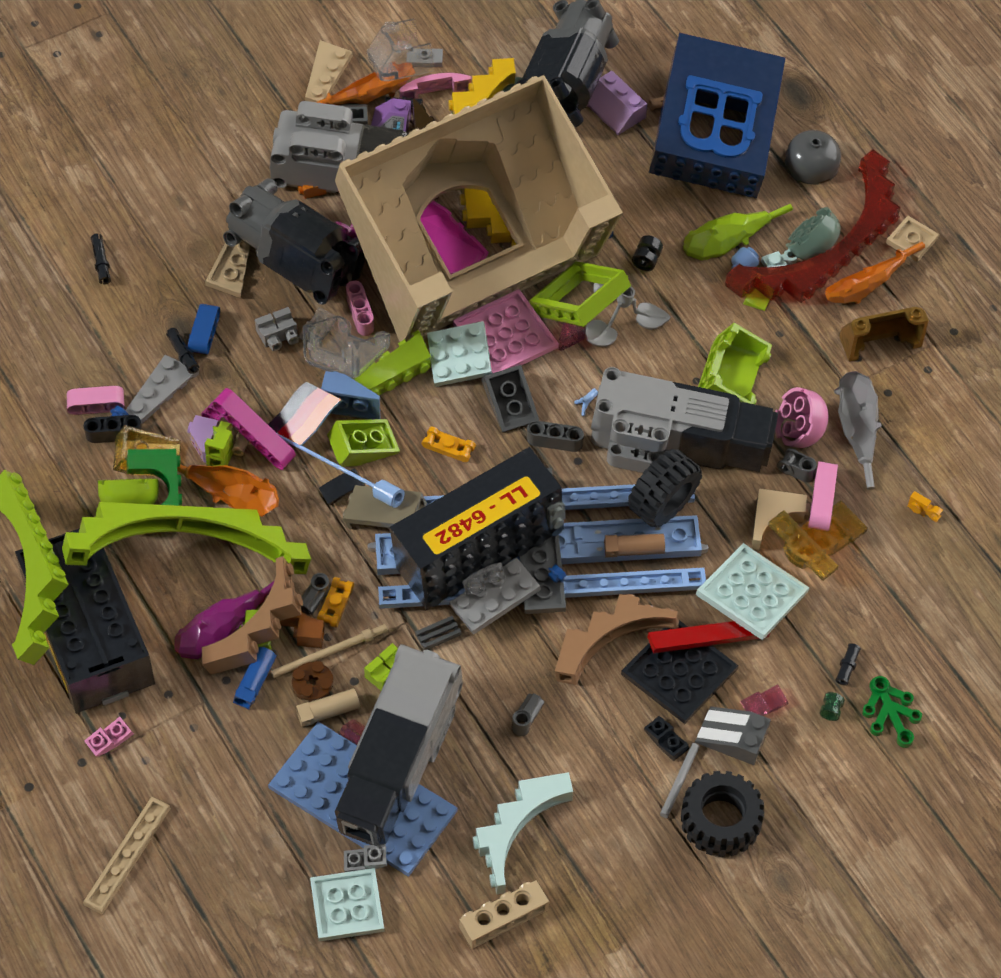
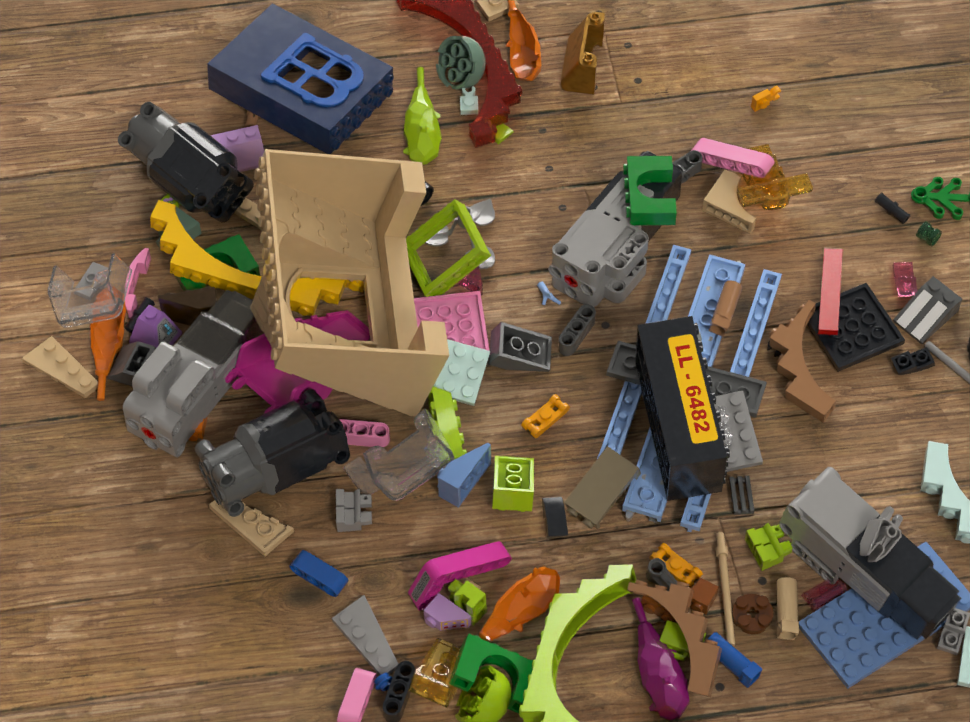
camera: 65 degrees left, 0 degrees up
black pin [90,233,111,285] -> none
black pin [166,327,200,374] -> none
flag [268,382,405,508] -> none
dark grey piece [511,693,544,736] -> none
blue plate [548,564,567,583] -> none
black tyre [628,449,702,527] -> none
light aqua plate [696,543,809,640] -> none
lime windscreen [698,323,772,404] -> none
medium blue head [731,247,759,275] -> none
bright pink cylinder [775,387,828,448] -> none
dark grey cylinder [785,130,841,185] -> none
light grey piece [834,371,882,489] -> none
none -> green arch [623,156,677,225]
none -> light grey hinge [860,506,903,562]

